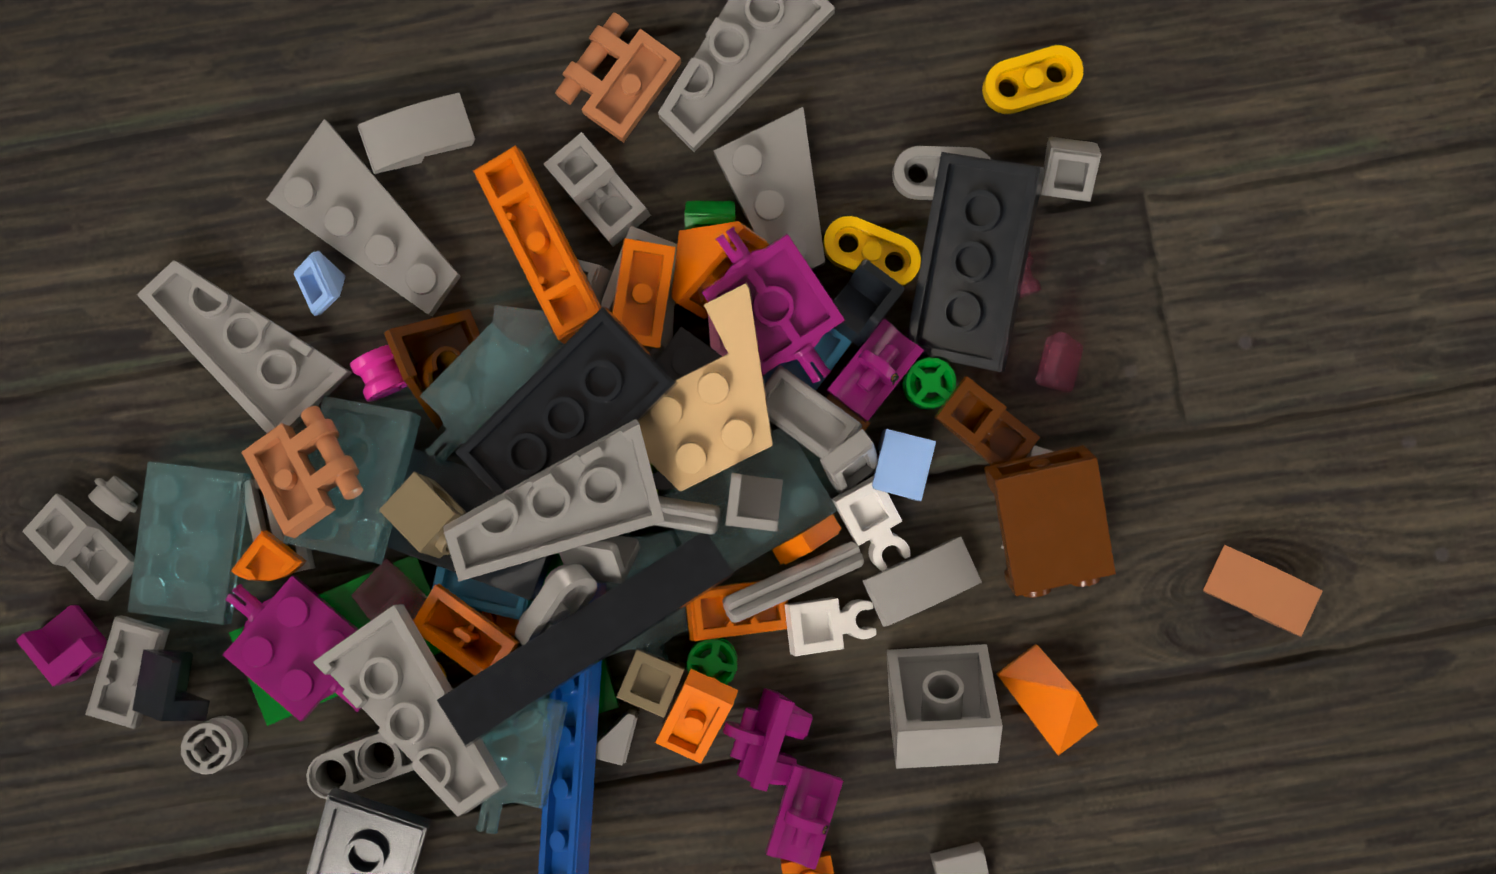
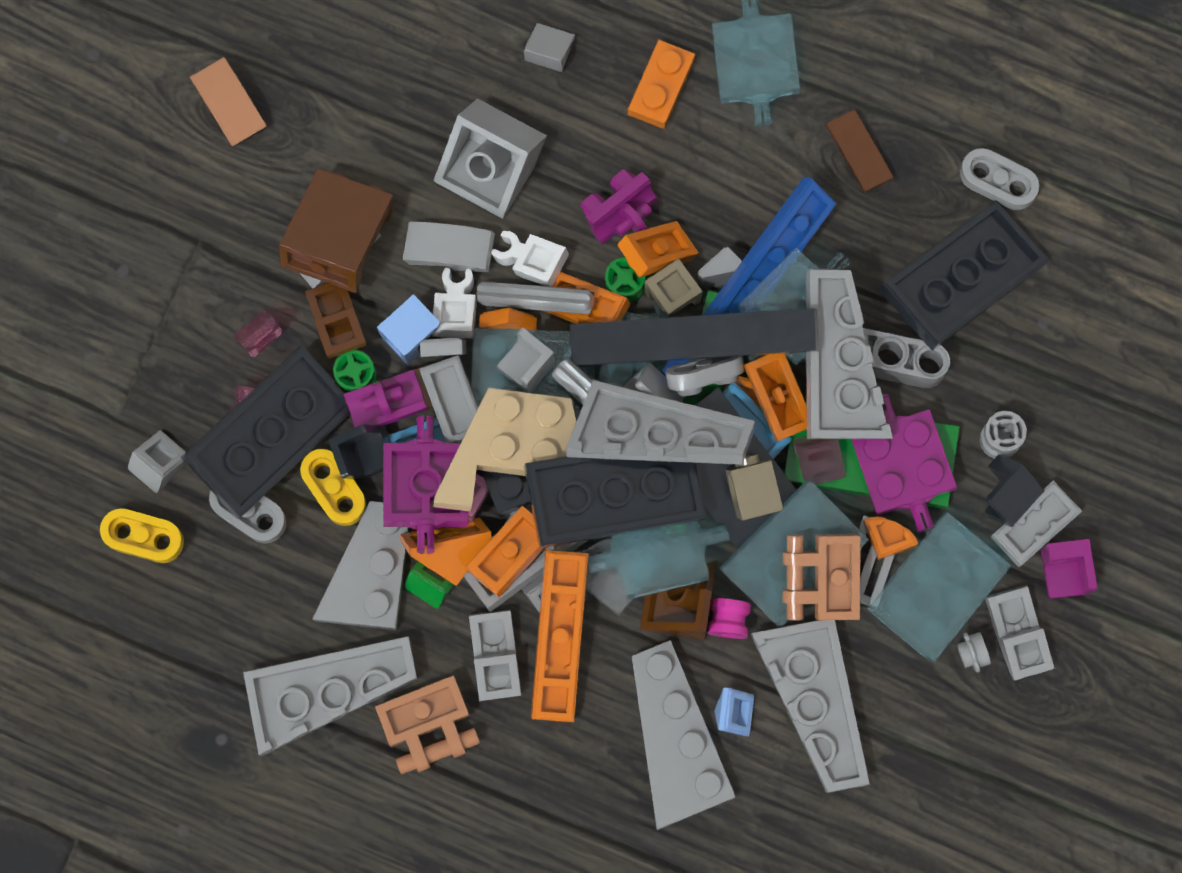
camera: 145 degrees left, 10 degrees down
light grey slope [358,93,475,174] -> none
magenta hips [765,763,843,870] -> none
orange slope [996,644,1098,756] -> none

